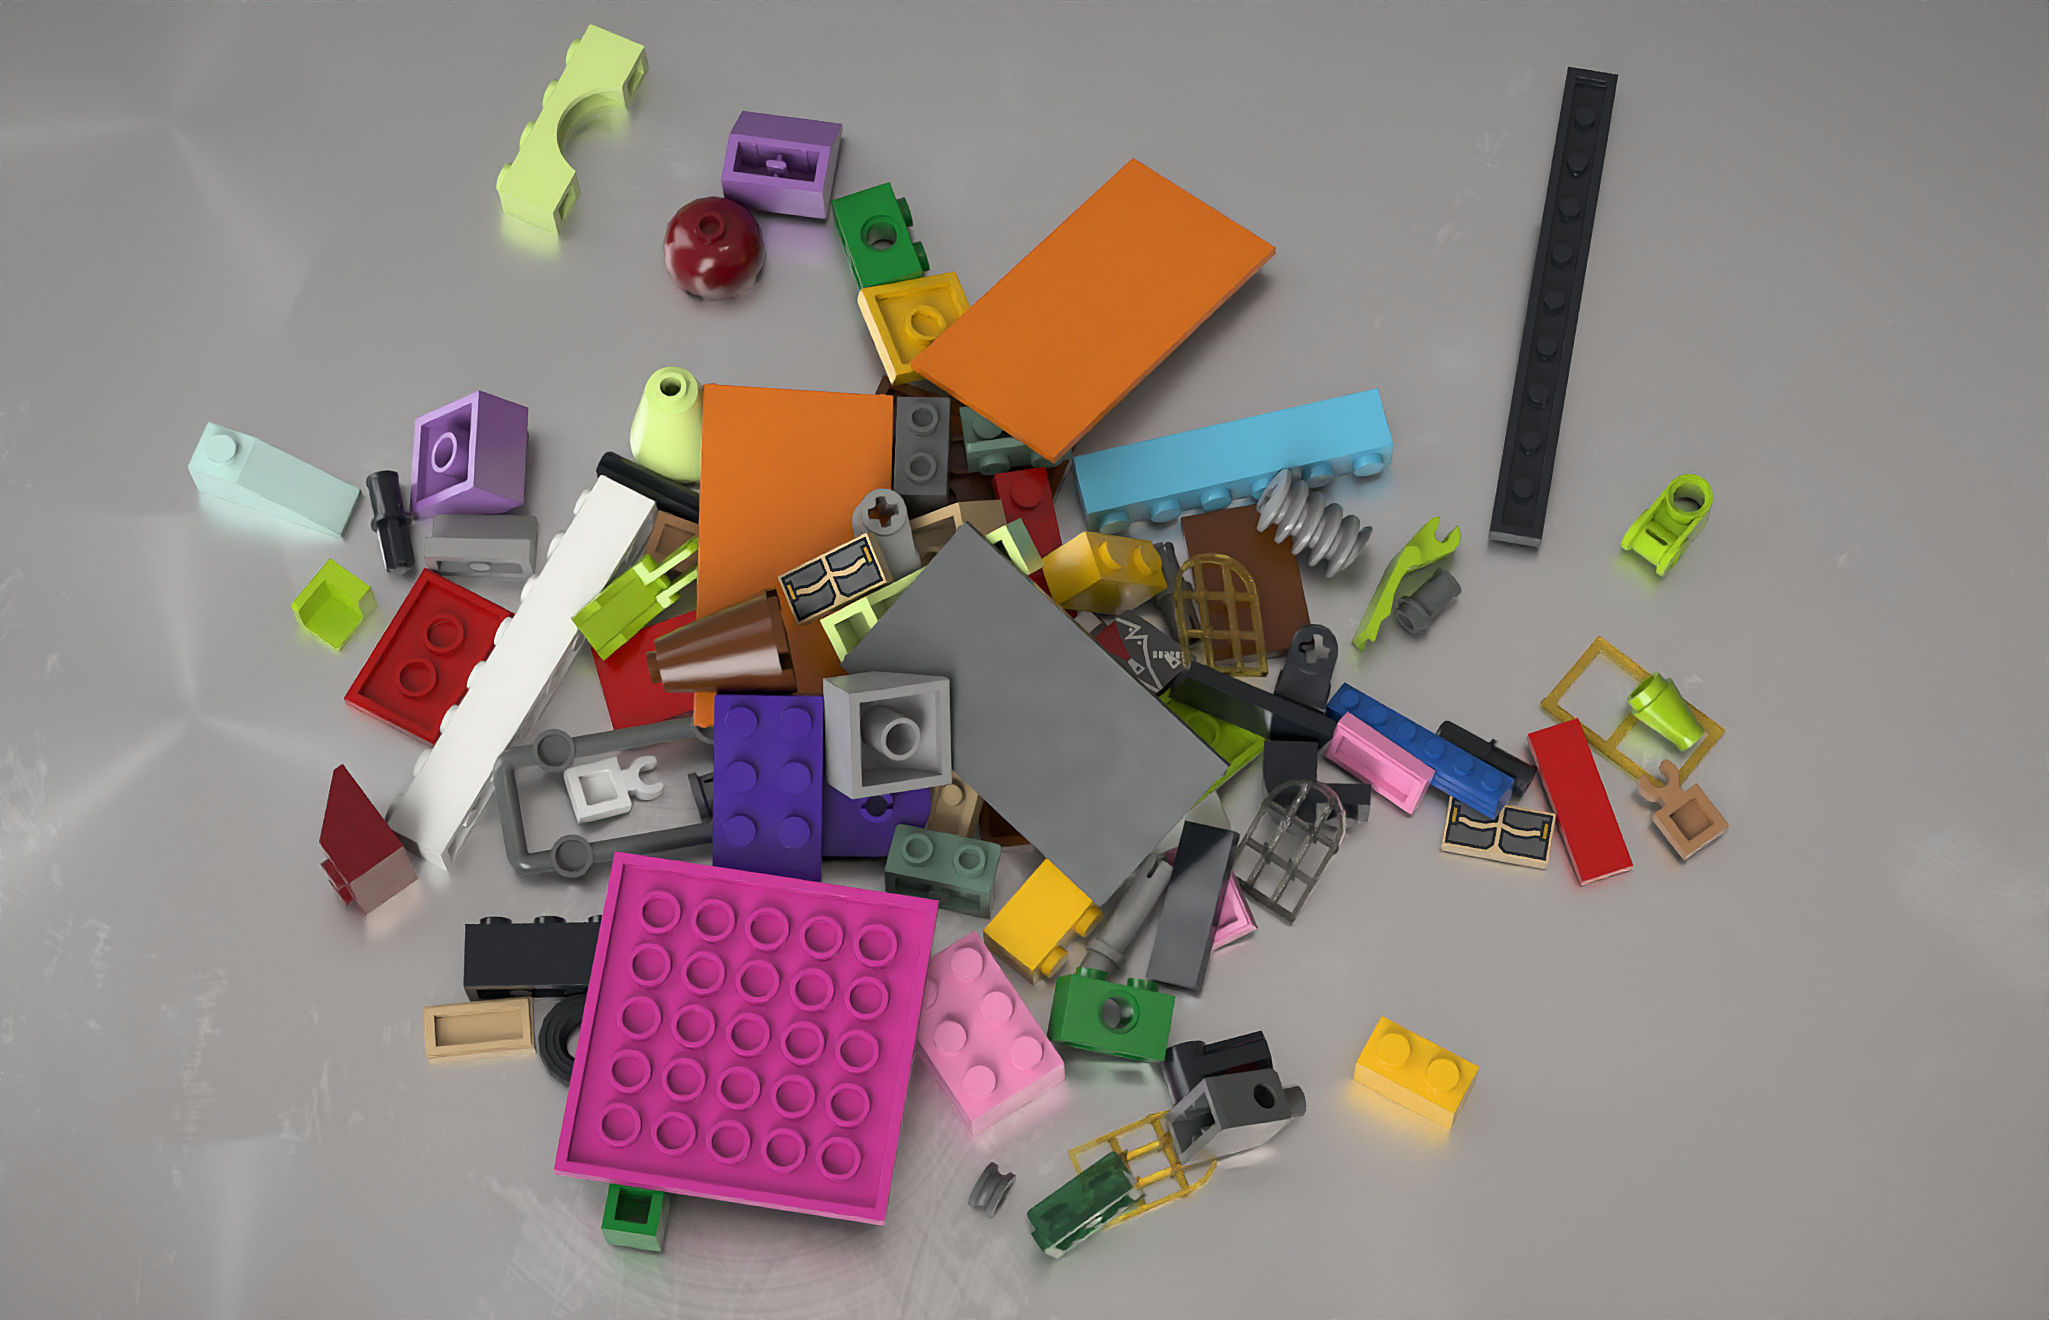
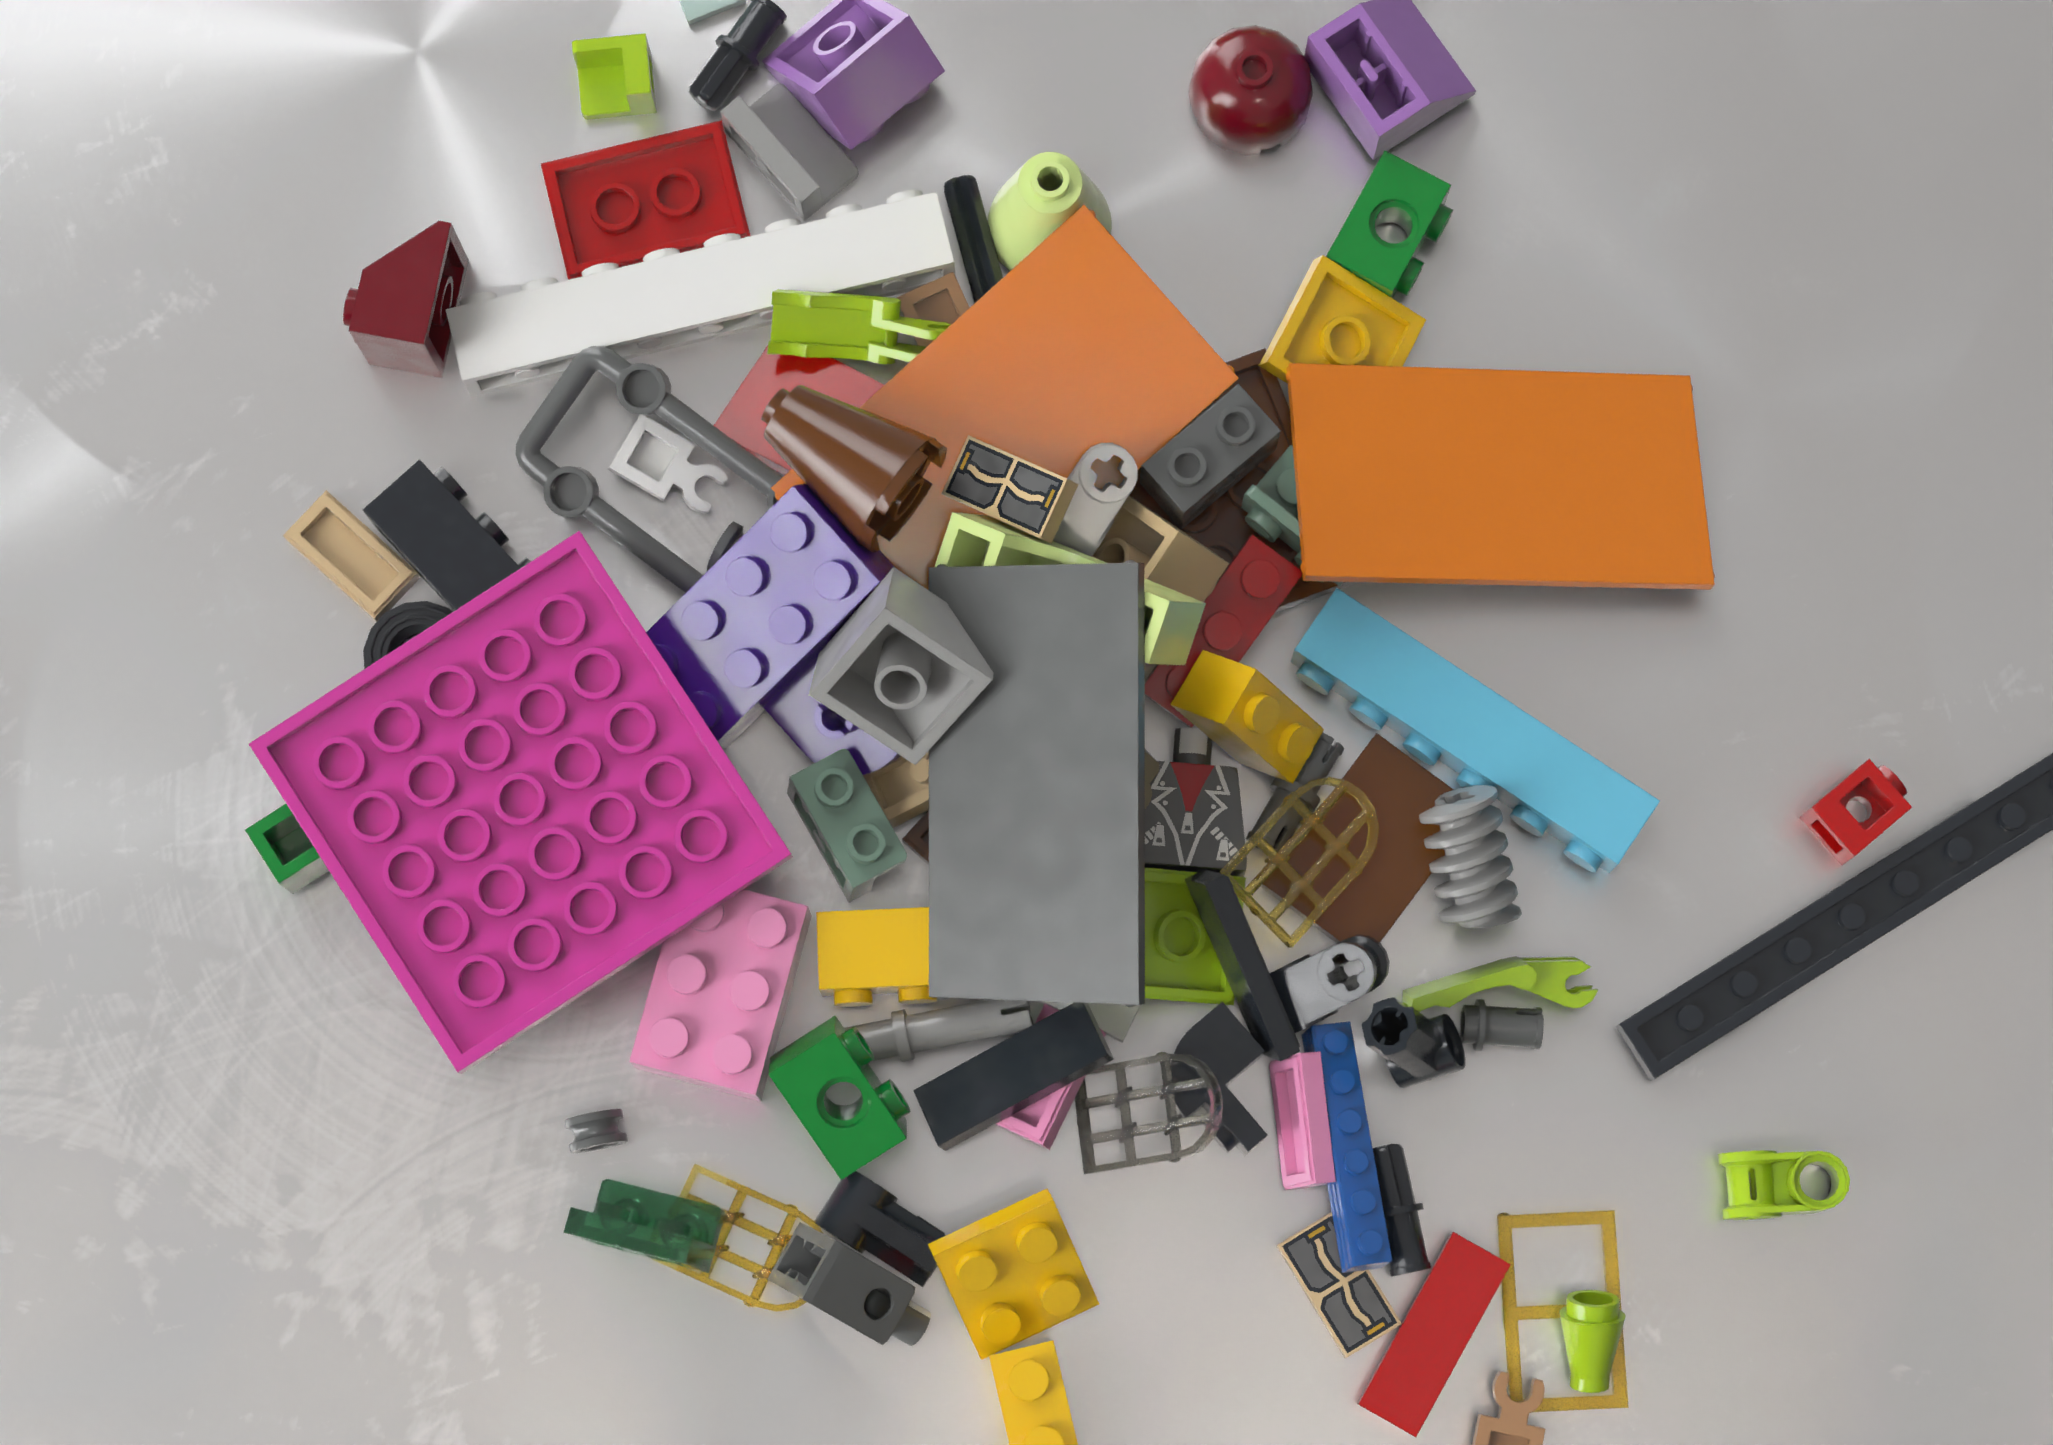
camera: 45 degrees right, 10 degrees up
none -> yellow plate [928,1188,1099,1360]
none -> black piece [1361,997,1466,1088]
none -> red brick [1800,759,1912,865]

